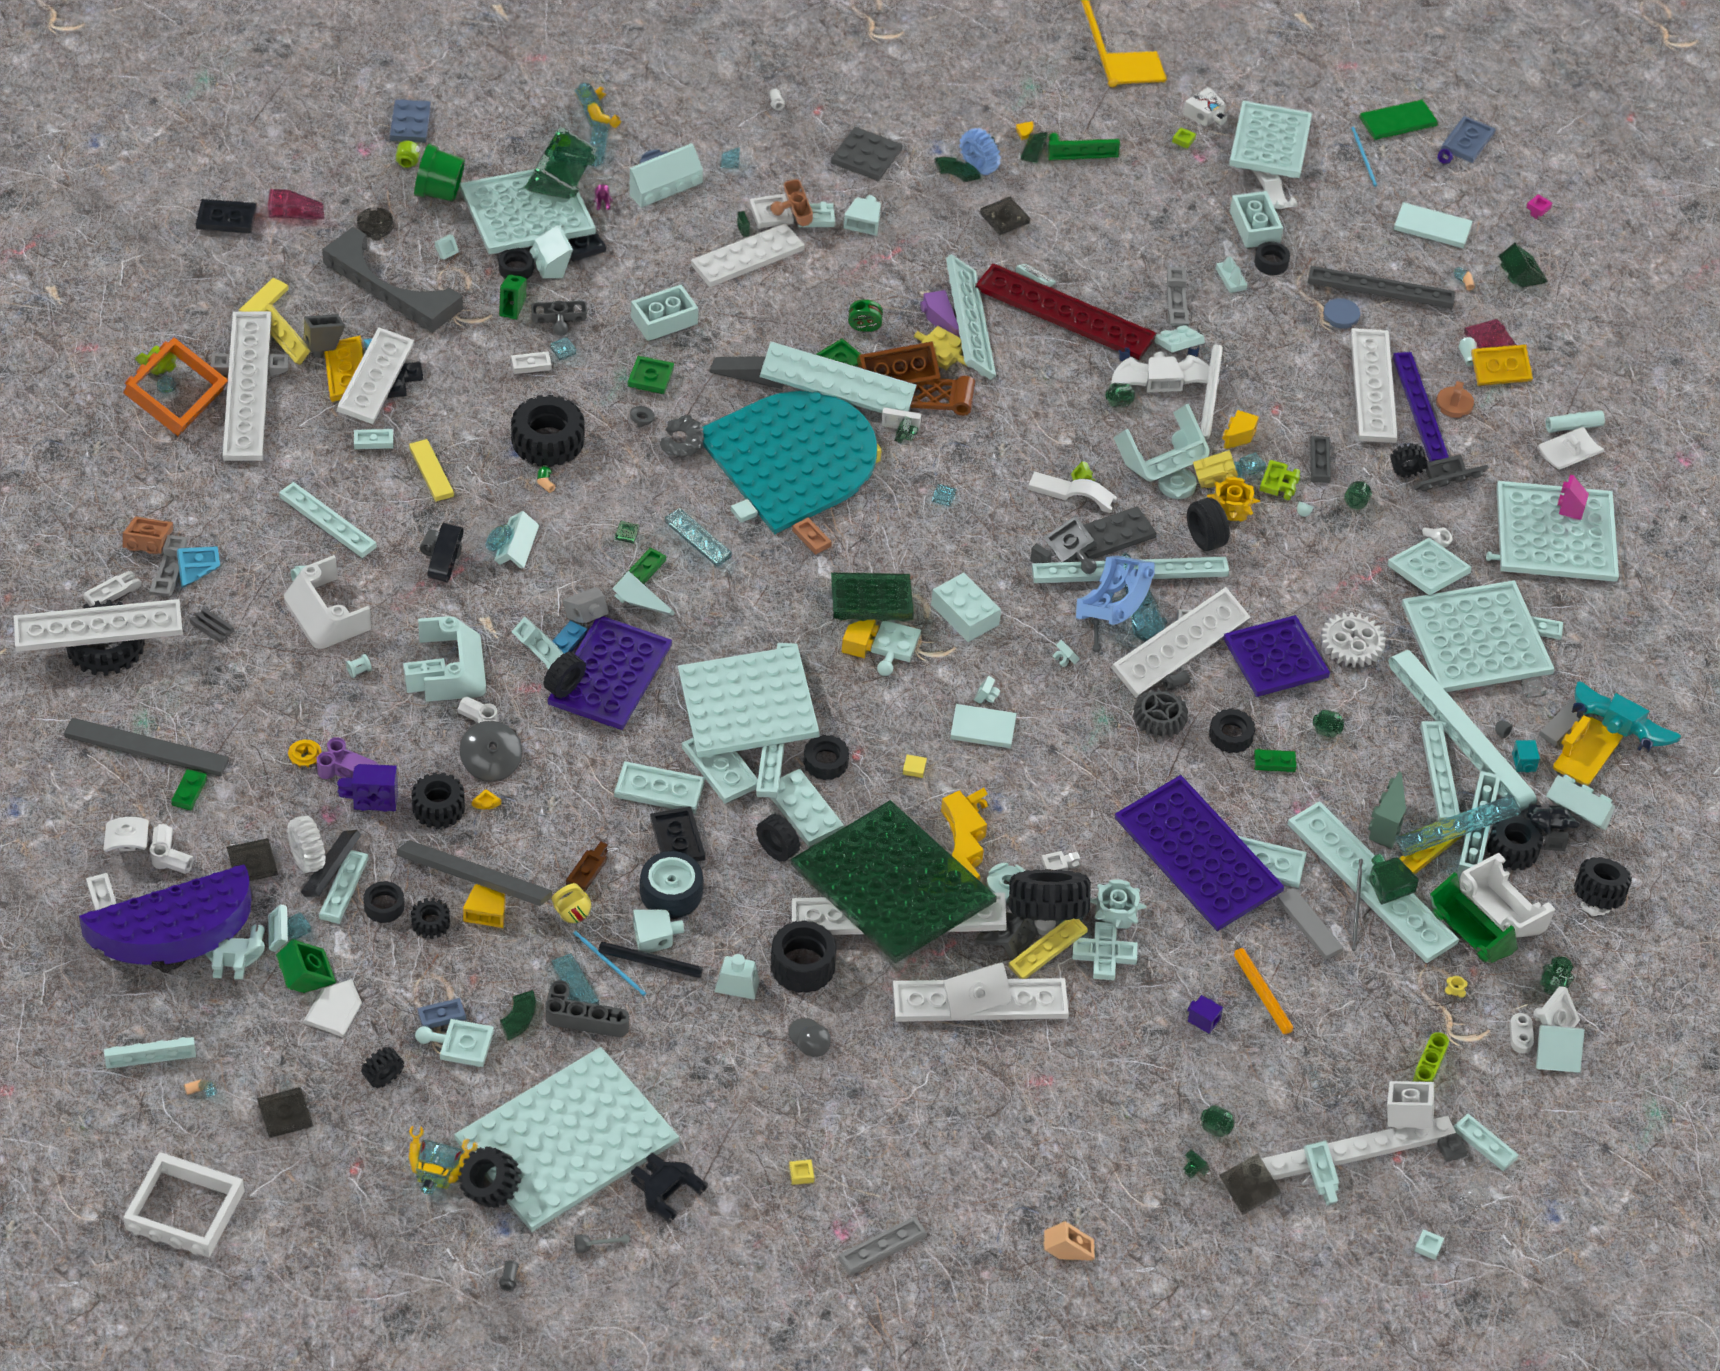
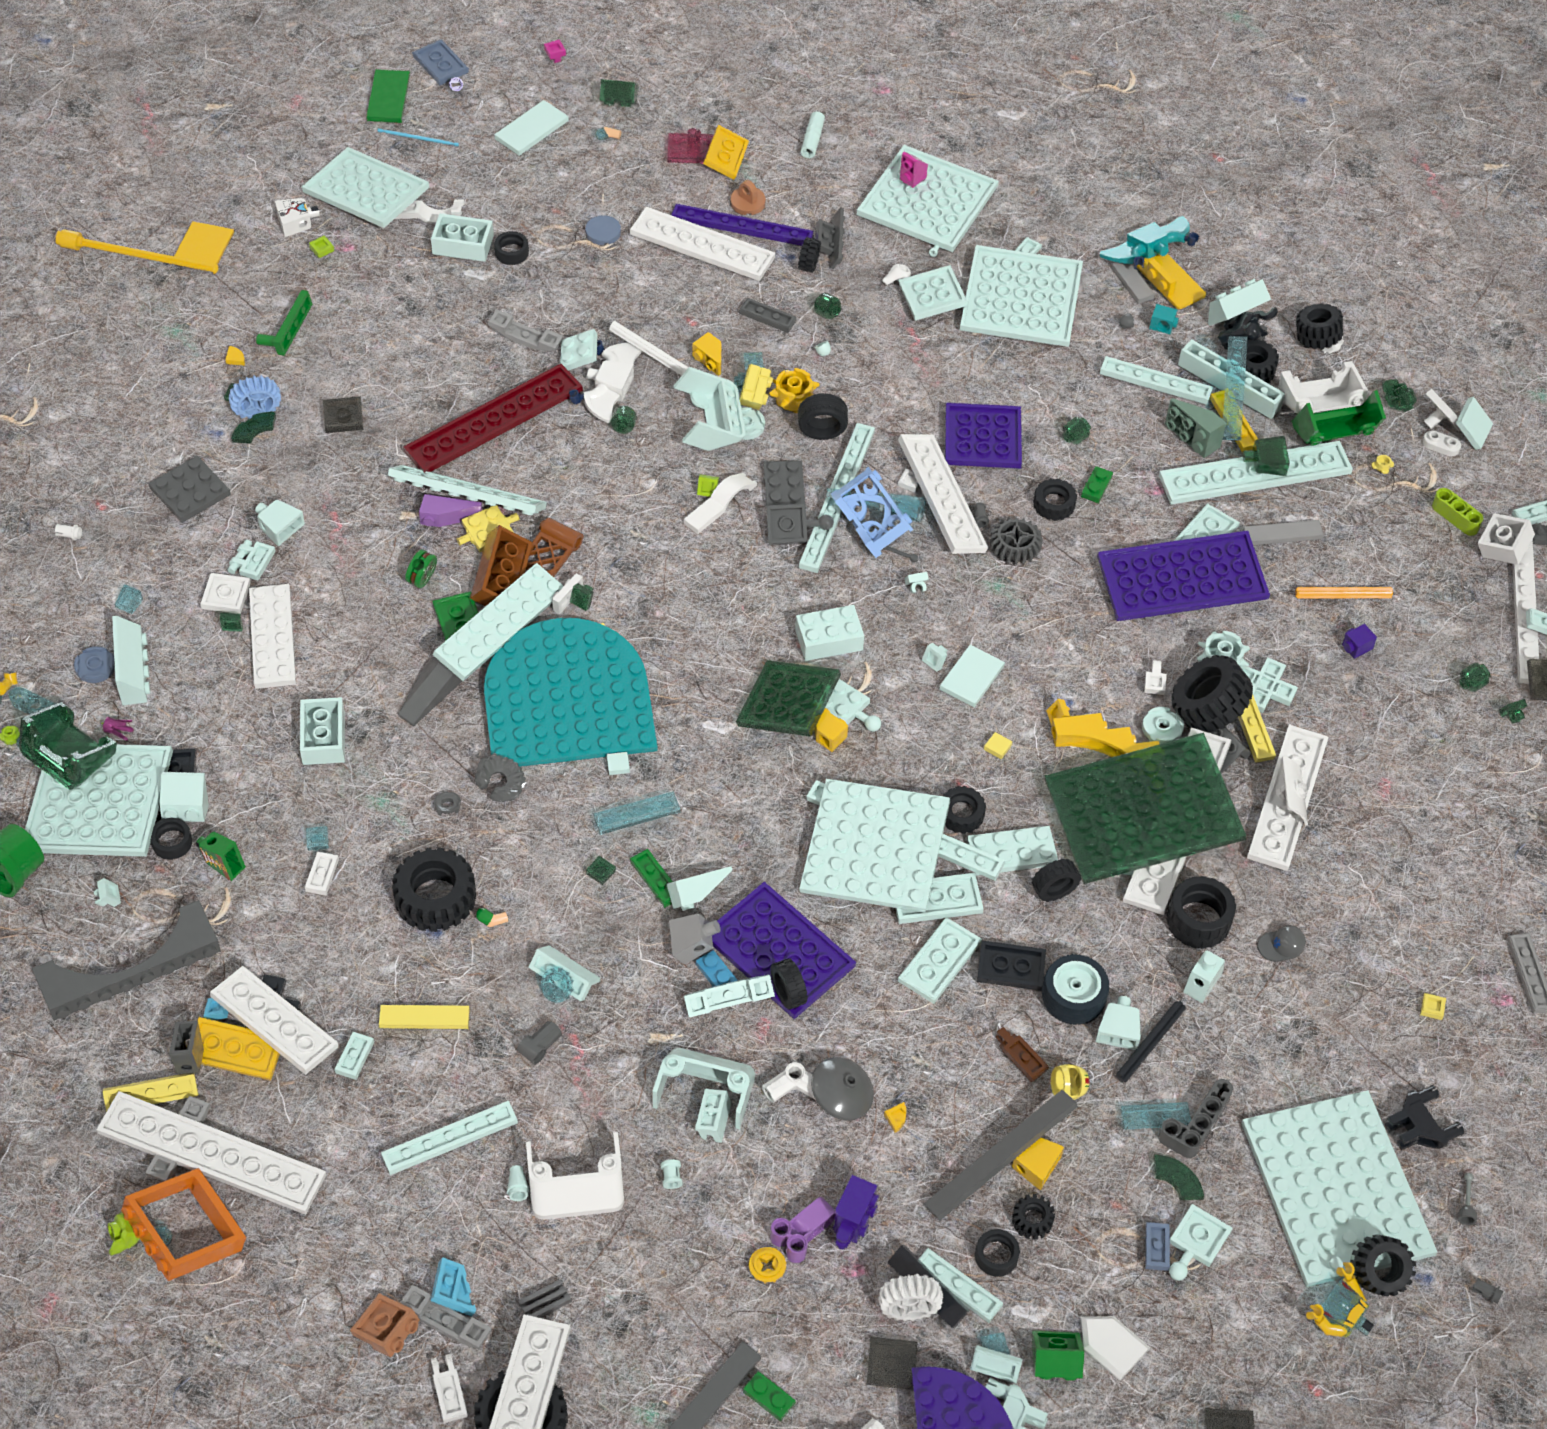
camera: 65 degrees left, 5 degrees up
light yellow tile [239,278,289,312] -> none
clear smoke plate [357,208,394,241] -> none
black tyre [361,1047,405,1088] -> none
black tyre [412,772,465,829] -> none
black beam [427,522,464,583] -> none
dark grey piece [531,301,587,336] -> none
medium azure piece [573,931,646,996] -> none
green plate [628,356,674,394] -> none
nougat piece [770,179,813,226] -> none
nougat plate [792,518,832,555] -> none
clear light blue tile [932,484,956,507] -> none
light aqua slope [1015,264,1055,287] -> none
clear green slope [1020,132,1048,163] -> none
dark grey plate [1030,543,1052,563] -> none
light aqua tile [1216,257,1247,293] -> none
lime plate [1259,460,1300,500] -> none
dark grey plate [1307,266,1456,309] -> none
white gear [1320,612,1386,667] -> none
dark grey piece [1352,859,1363,951] -> none
light aqua beam [1388,650,1537,812] -> none
light aqua cone [1458,337,1477,366] -> none
white shield [1538,427,1604,469] -> none

